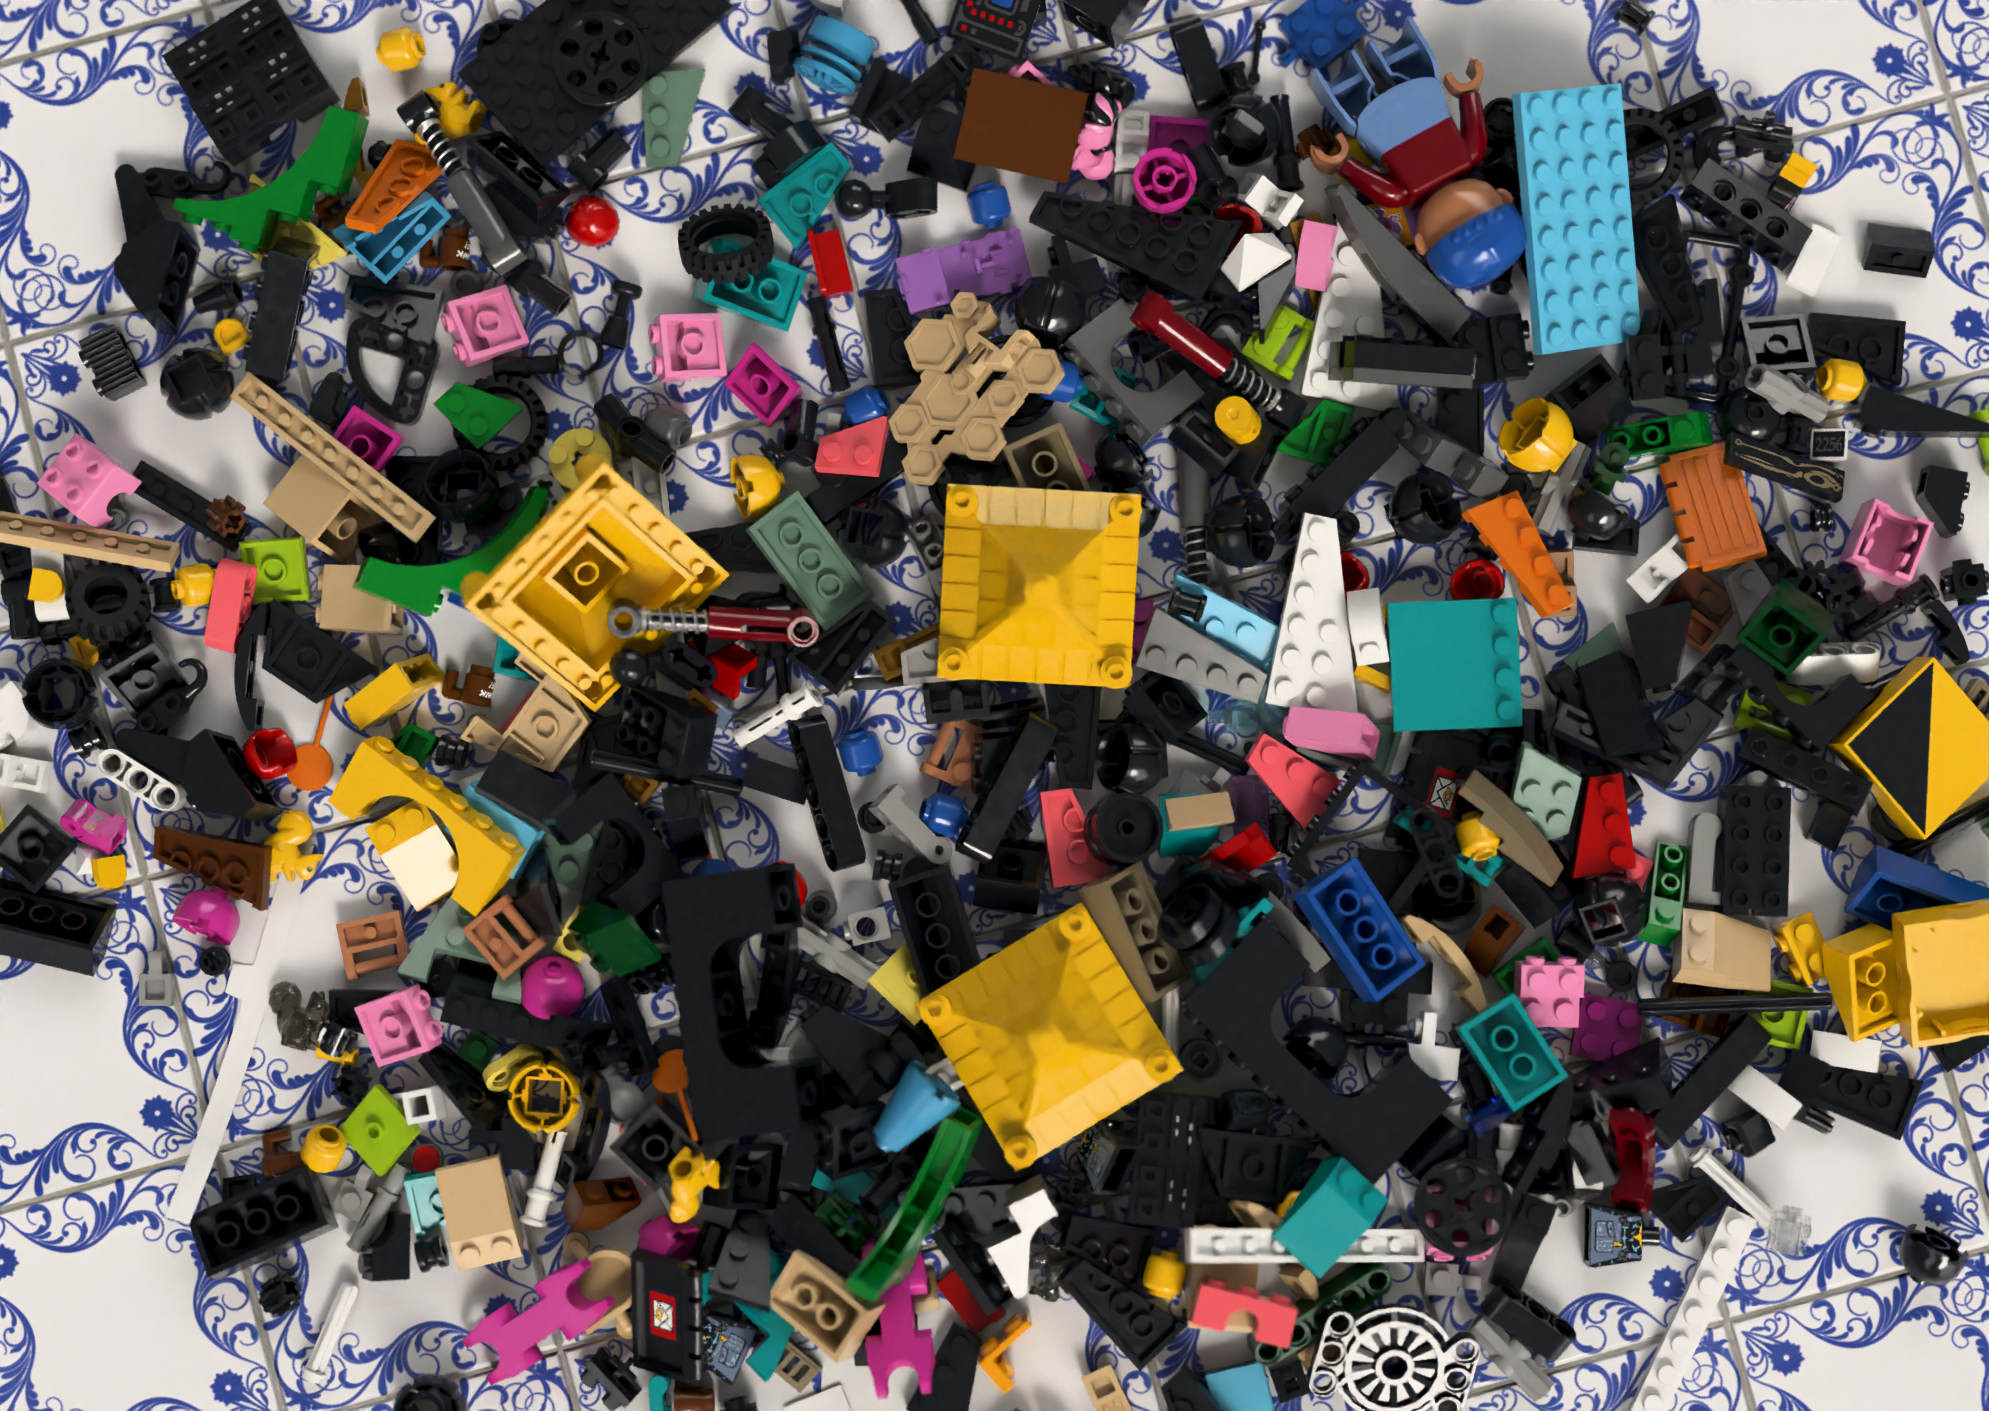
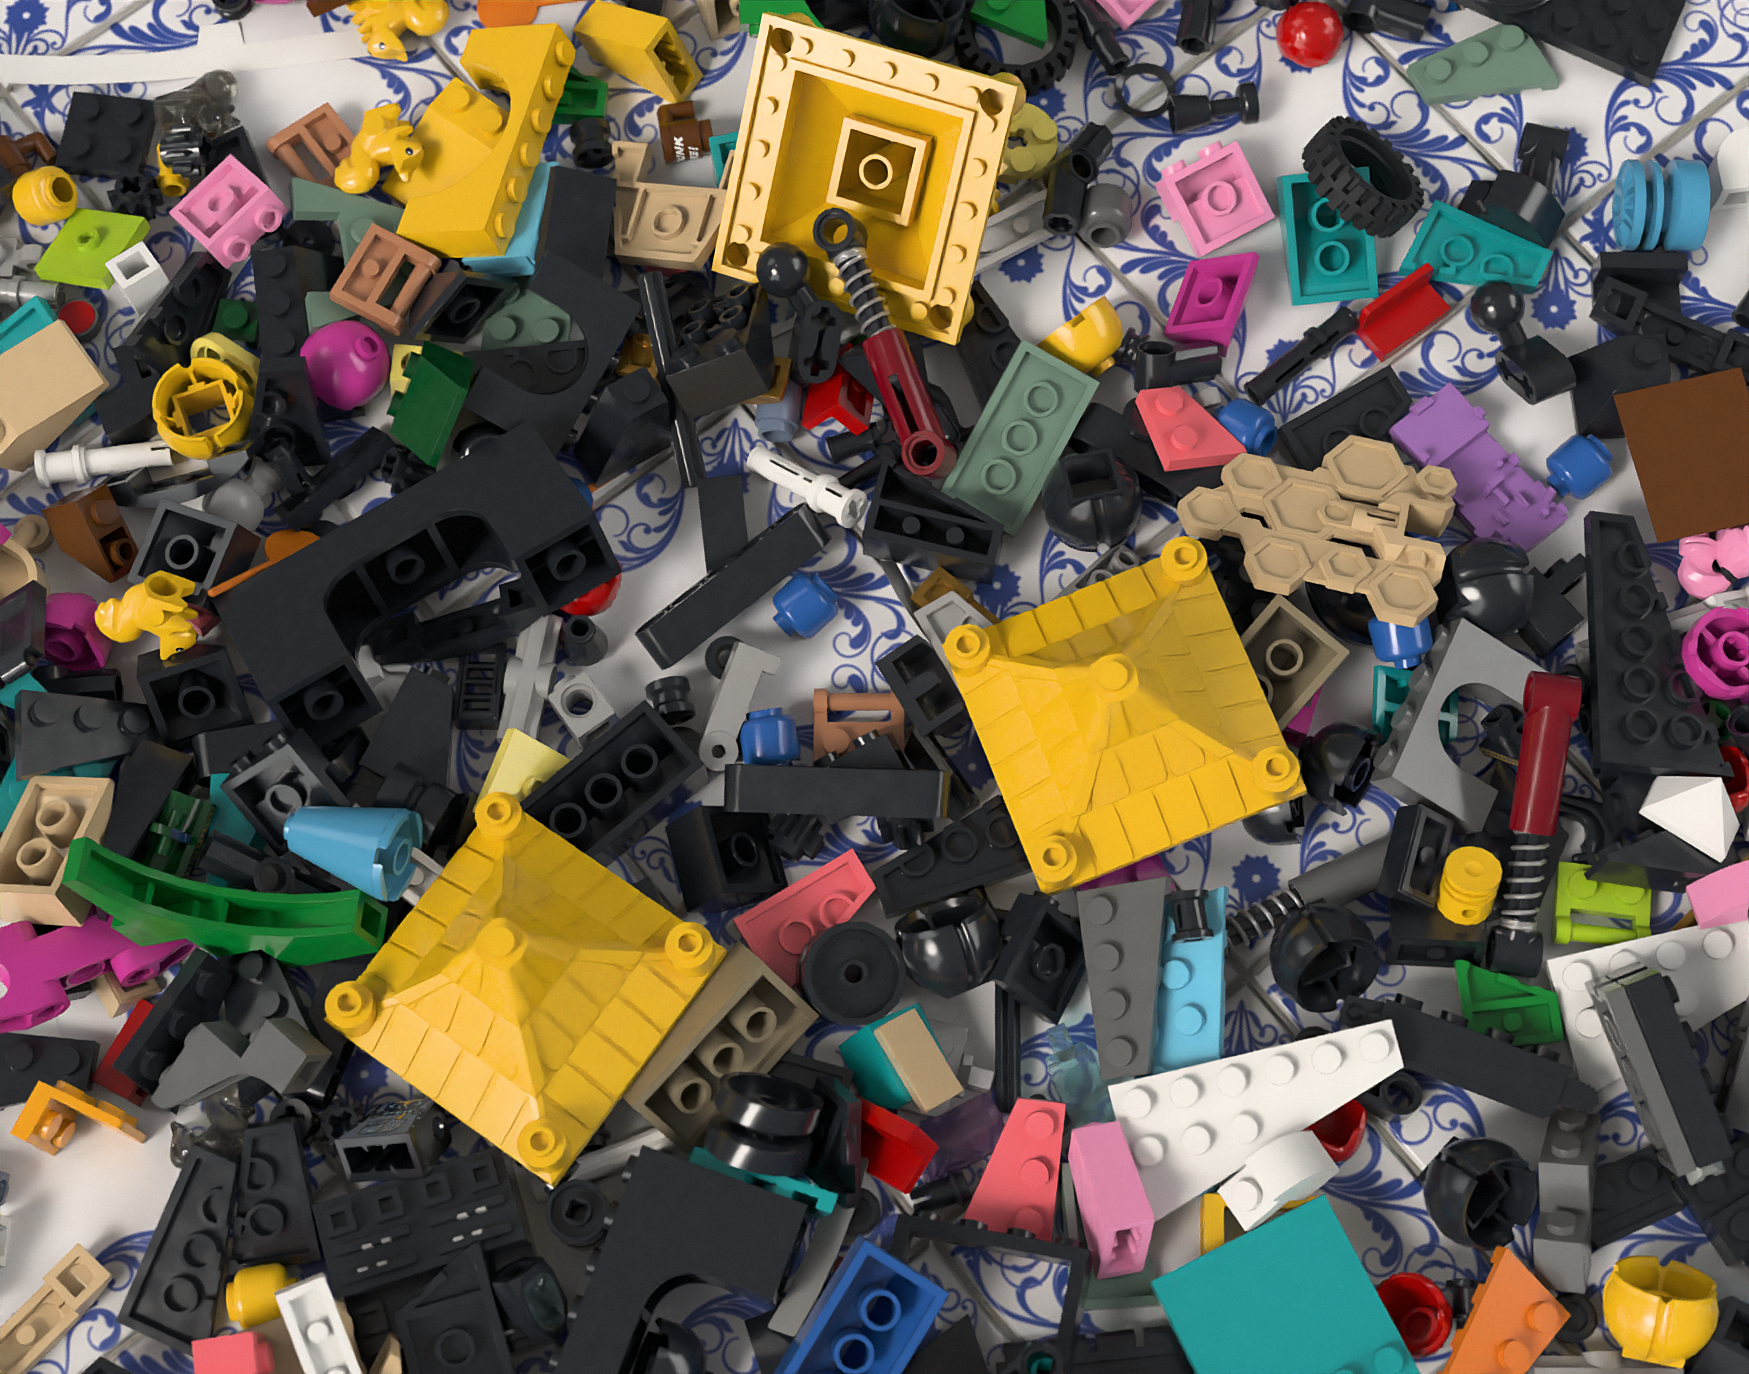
camera: 65 degrees right, 15 degrees down
black rock [767,29,801,86] -> none
none -> black plate [55,91,159,180]
none -> yellow animal [334,103,425,194]

